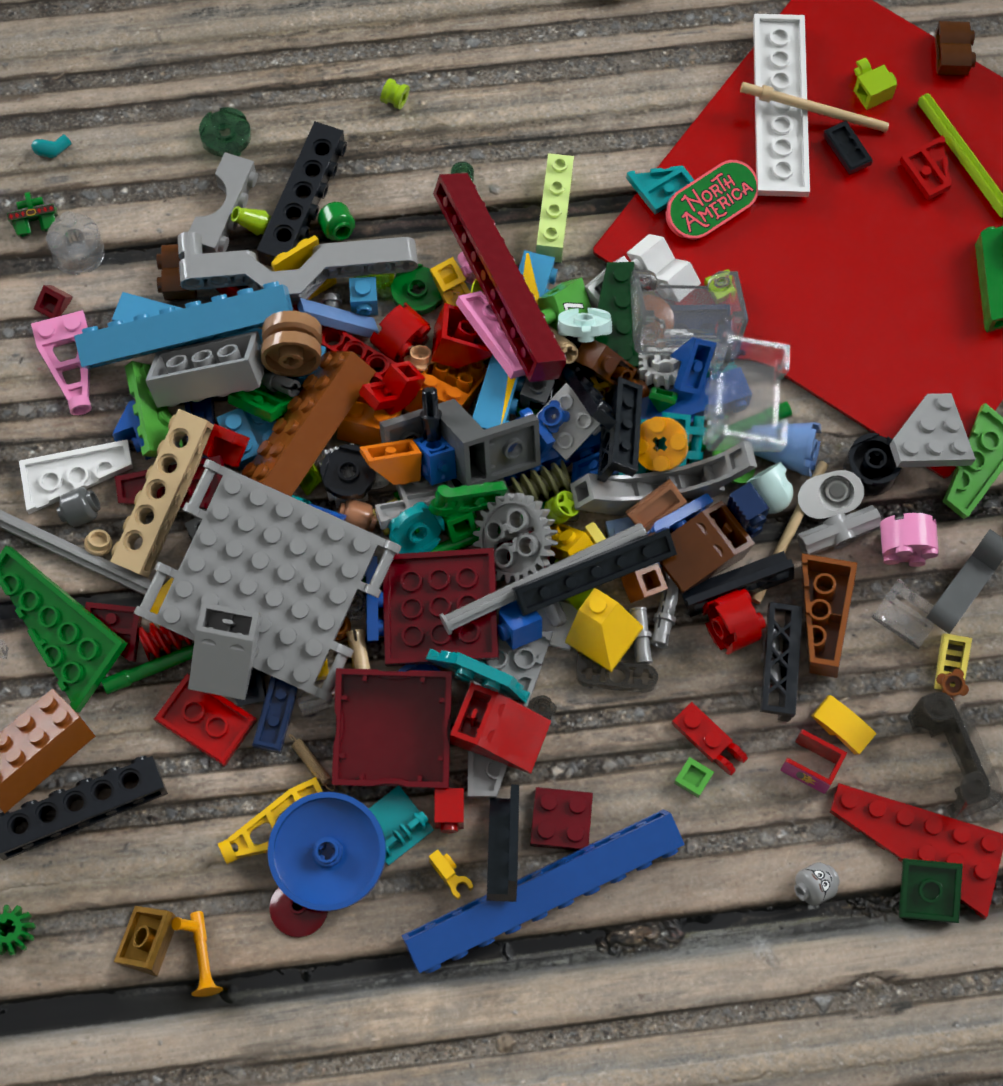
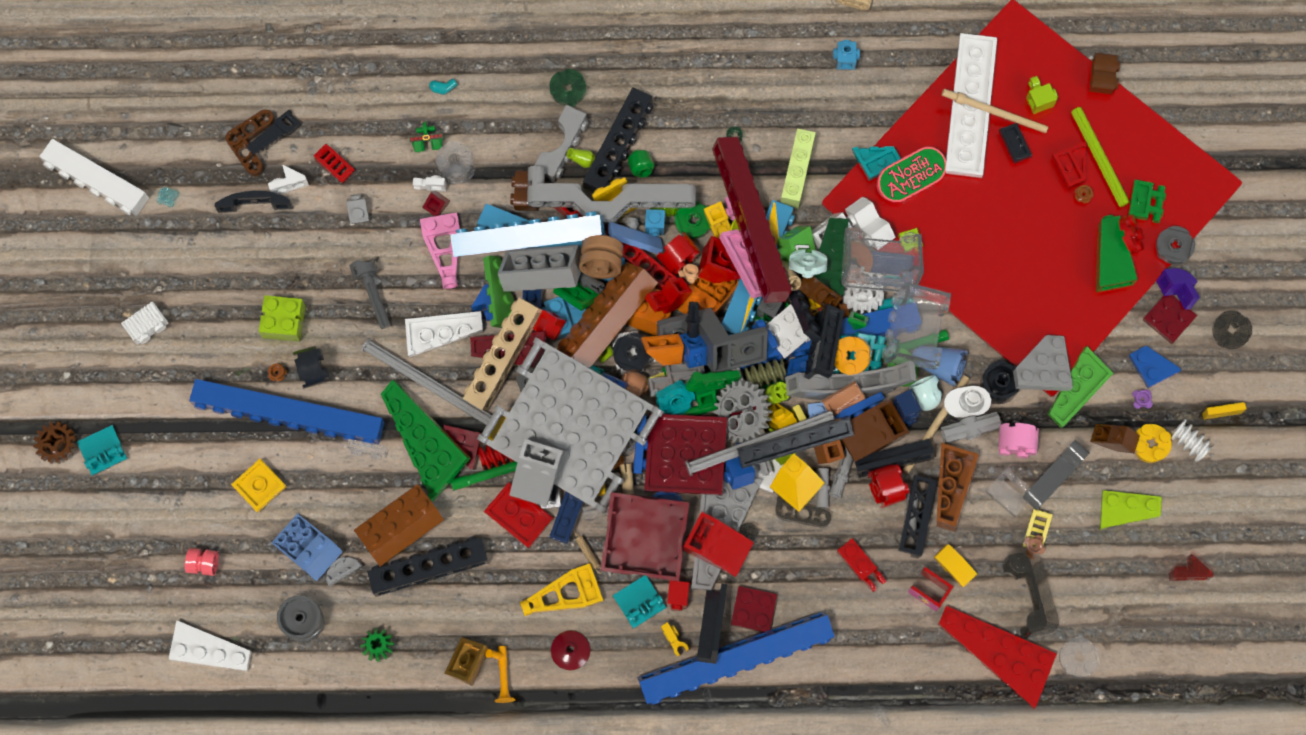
camera: 10 degrees right, 5 degrees up
dark grey head [57,487,101,527] -> none
tan plate [84,529,113,556] -> none
blue dish [268,792,386,911] -> none
lime wheel [380,78,410,110] -> none
teal wing [425,649,530,704] -> none
blue plate [538,400,570,433] -> none
blue slope [670,337,717,395] -> none
bright green plate [674,757,714,798] -> none
light grey head [794,862,840,906] -> none
dark green tile [898,858,963,923] -> none
none -> white plate [413,175,446,192]
none -> dark azure brick [833,40,860,70]
none -> dark orange plate [1075,185,1093,203]

